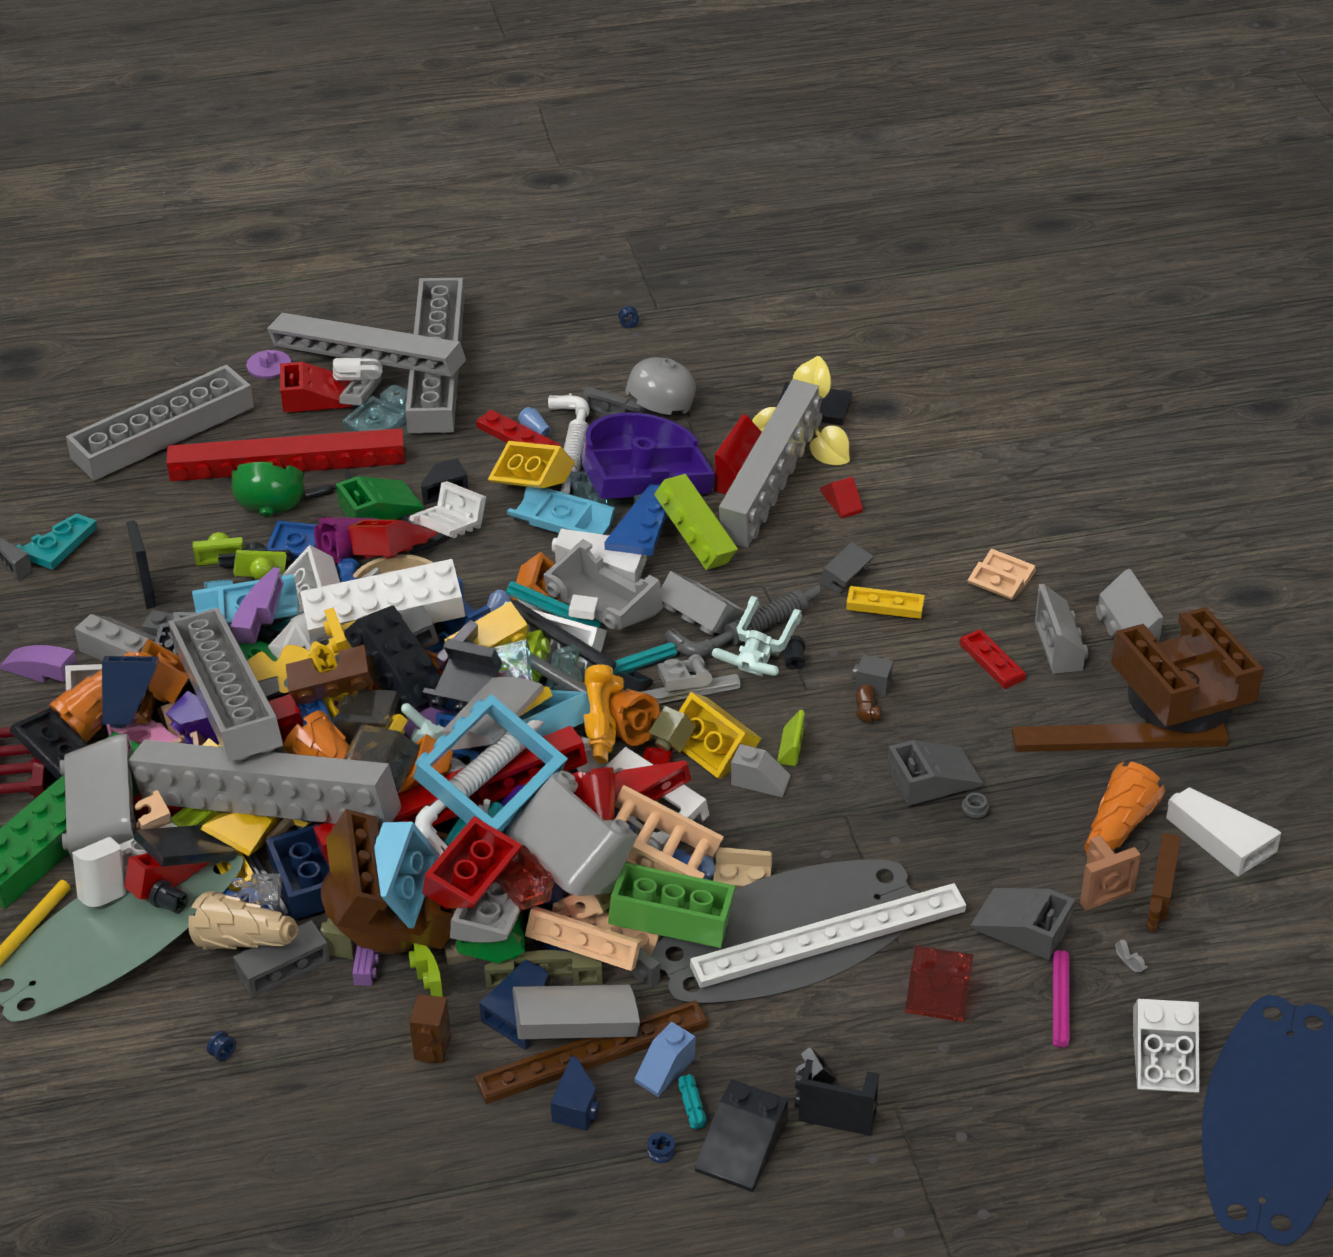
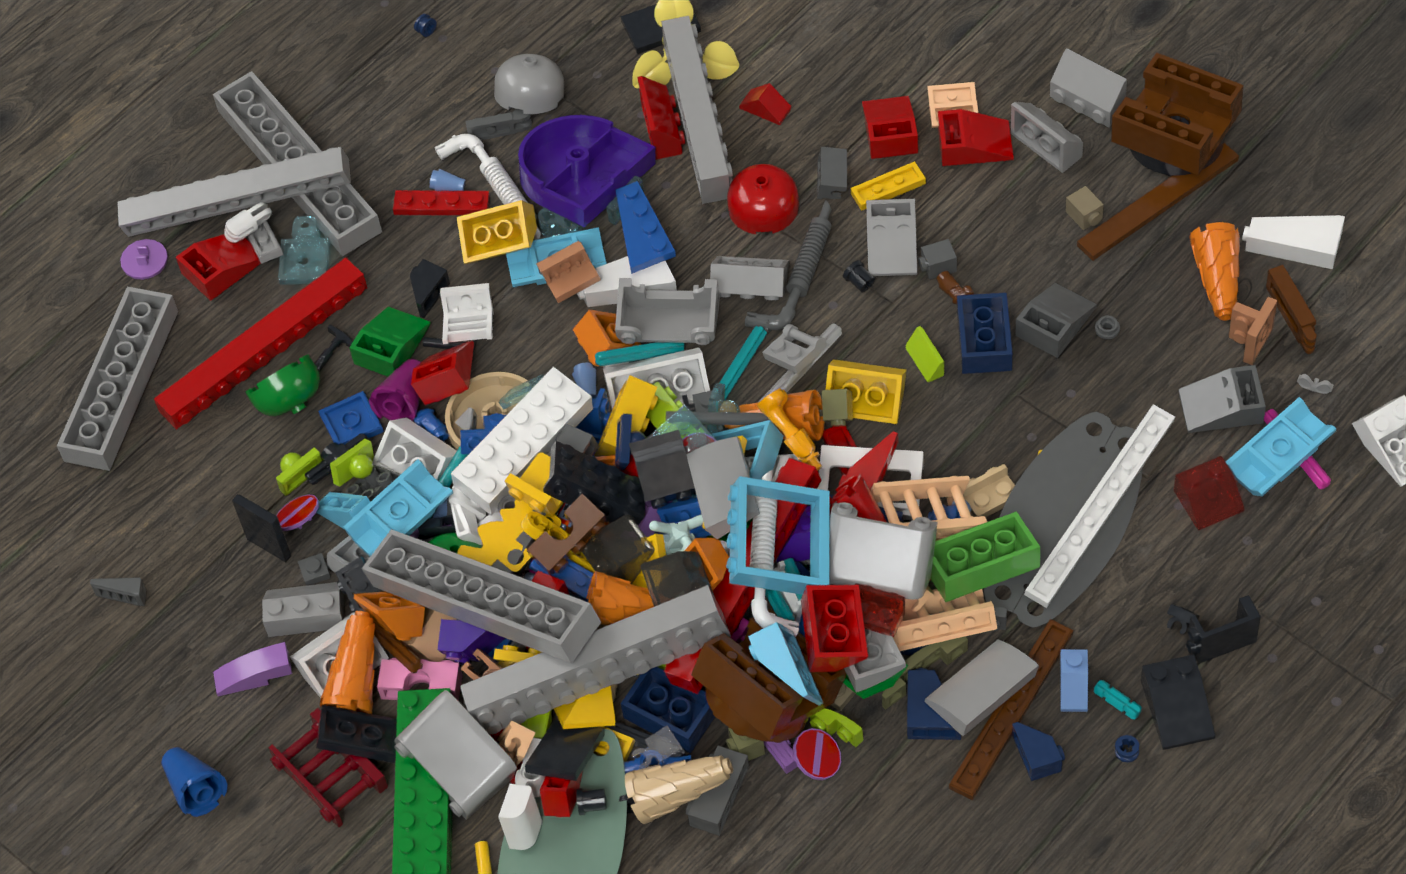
camera: 30 degrees left, 15 degrees up
teal wing [16,513,98,570] -> none
dark blue slope [102,656,159,728] -> none
medium lavender slope [230,567,284,644] -> none
reddish brown brick [409,994,451,1063] -> none
black axle [512,600,617,671] -> none
white tile [569,594,598,620] -> none
black slope [618,670,653,692] -> none
lime brick [654,474,738,570] -> none
light aqua piece [712,596,802,676] -> none
light grey slope [731,744,791,797] -> none
red tile [959,629,1026,689] -> none
none -> red piece [276,494,320,531]
none -> nougat bracket [536,241,601,303]
none -> red cylinder [727,164,799,234]
none -> red piece [793,728,841,780]
none -> red slope [862,96,918,159]
none -> light grey slope [866,199,917,276]
none -> red slope [938,109,1014,166]
none -> dark blue brick [957,293,1012,374]
none -> dark tan brick [1066,186,1104,230]
none -> medium azure piece [1225,397,1336,496]

